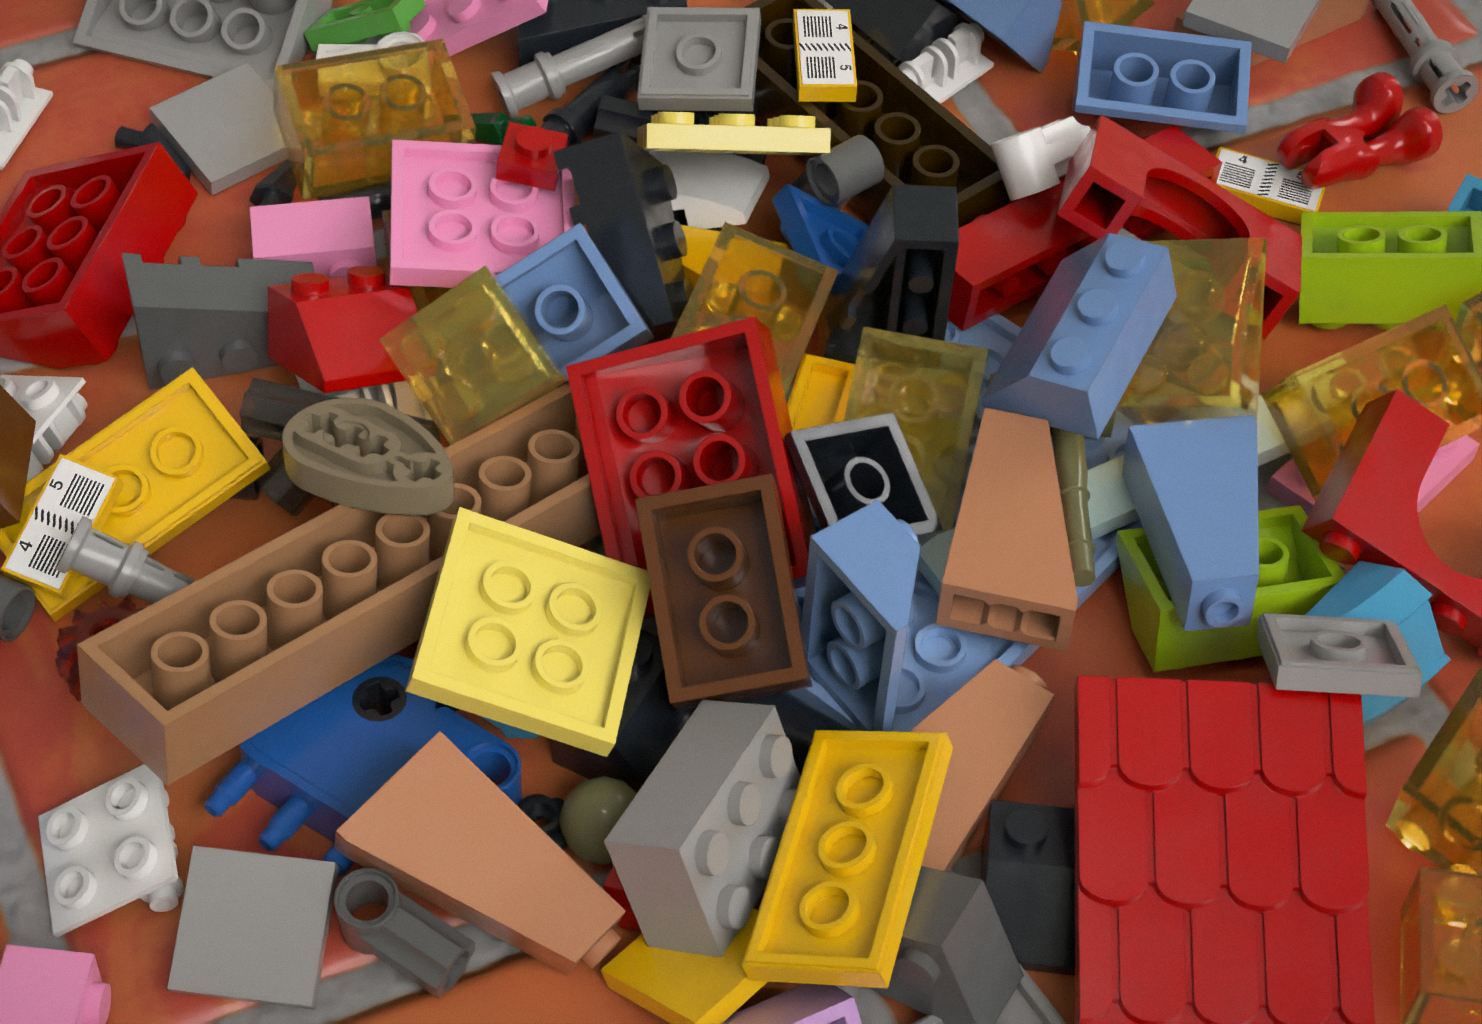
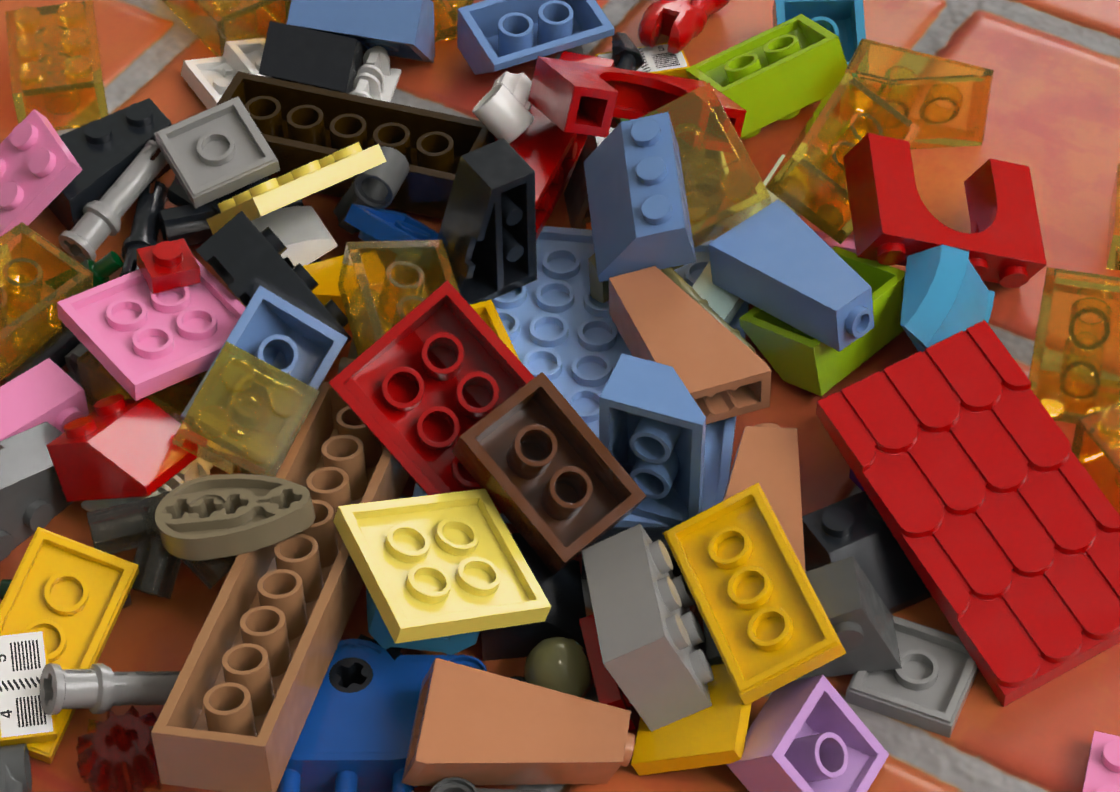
camera: 30 degrees left, 5 degrees down
black slope [784,412,943,547] -> none
tile [793,9,857,102] -> none
clear yellow slope [844,326,989,534] -> none
light grey tile [1256,613,1423,698] -> none
none -> black bar [612,32,644,71]

